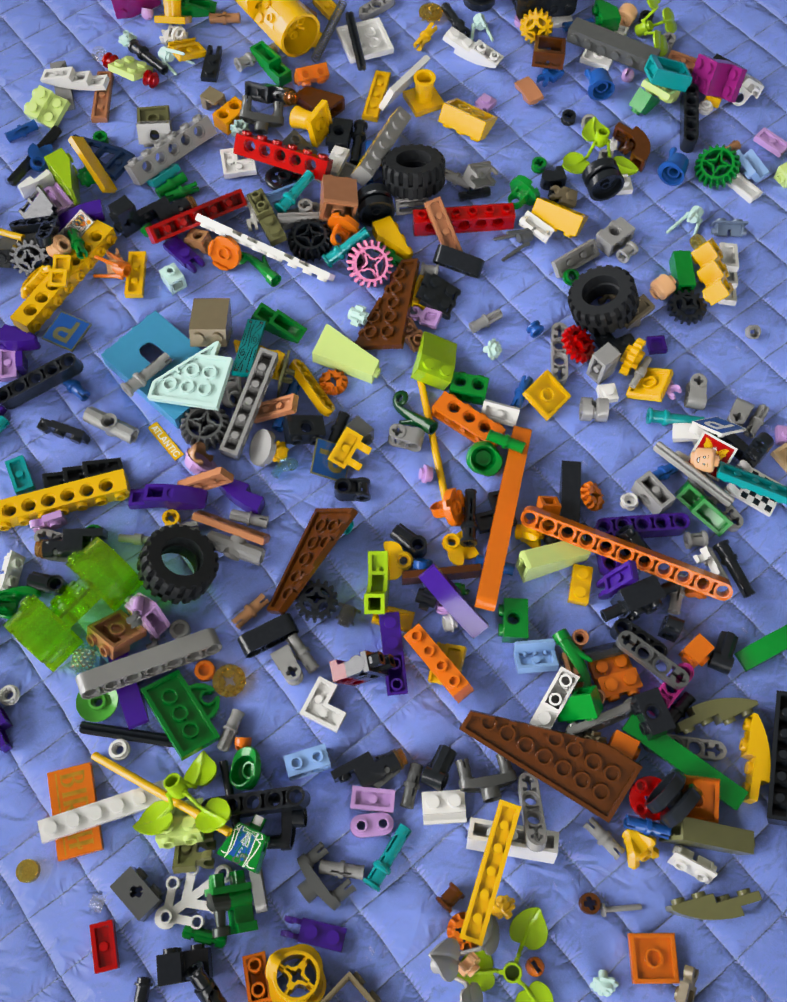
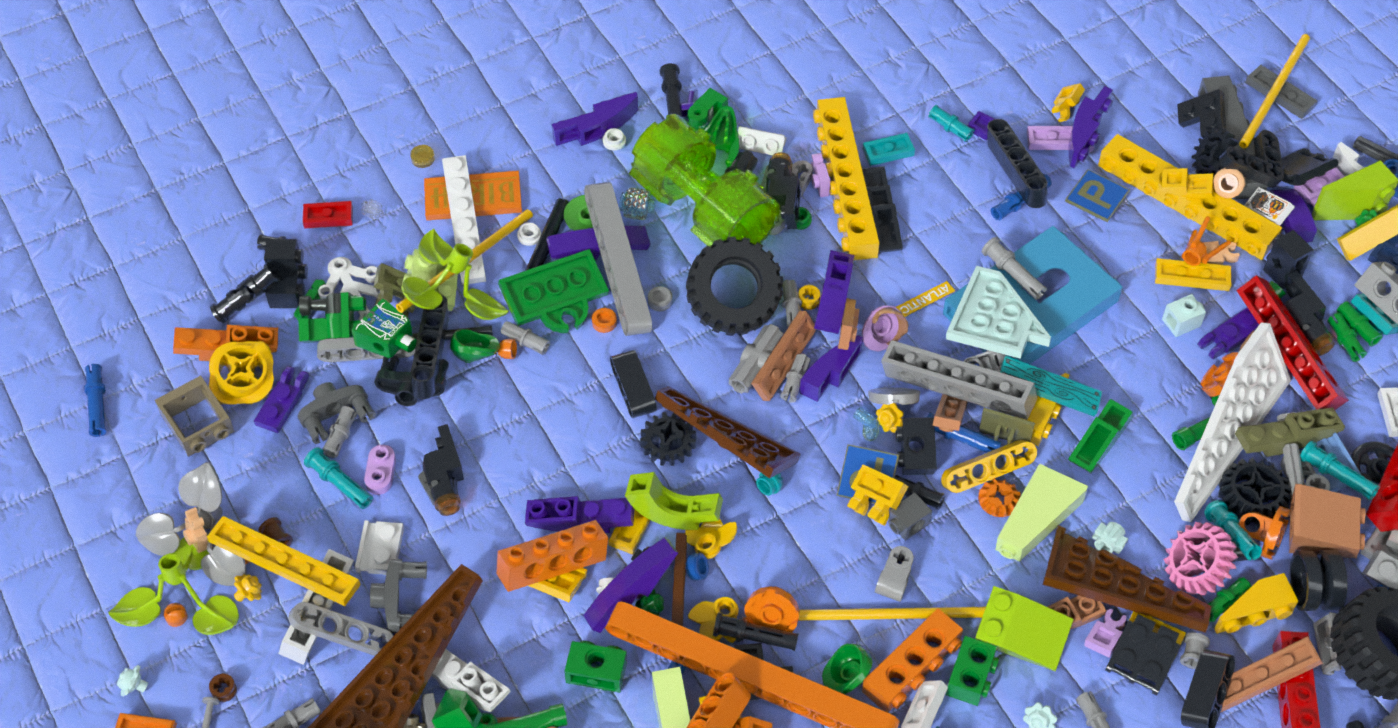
camera: 100 degrees right, 10 degrees down
dark purple tile [15,350,28,376] -> none
yellow piece [20,265,52,299] -> none
black hinge [37,418,90,445] -> none
green pin [67,228,88,259] -> none
light grey piece [83,406,139,444] -> none
nougat plate [86,609,147,660] -> none
dark grey brick [109,866,164,922] -> none
light grey bar [118,533,150,545] -> none
lavender torso [124,592,171,649] -> none
dark grey gear [180,408,230,451] -> none
dark tan slope [189,298,233,347] -> none
clear yellow gear [212,664,246,698] -> none
medium nougat pin [231,593,270,630] -> none
light grey piece [270,644,304,686] -> none
light blue brick [283,743,332,781] -> none
light grey pin [286,633,320,674] -> none
white plate [300,676,347,733] -> none
black hips [329,650,395,686] -> none
black piece [334,477,371,502] -> none
clear smoke brick [335,602,361,628] -> none
lavender plate [350,786,396,813] -> none
black piece [390,523,427,559] -> none
dark green plant [393,390,438,435] -> none
dark grey pin [400,762,423,809] -> none
lavender plate [419,464,433,483] -> none
black piece [421,745,457,791] -> none
green pin [486,429,526,454] -> none
light blue bracket [513,639,559,674] -> none

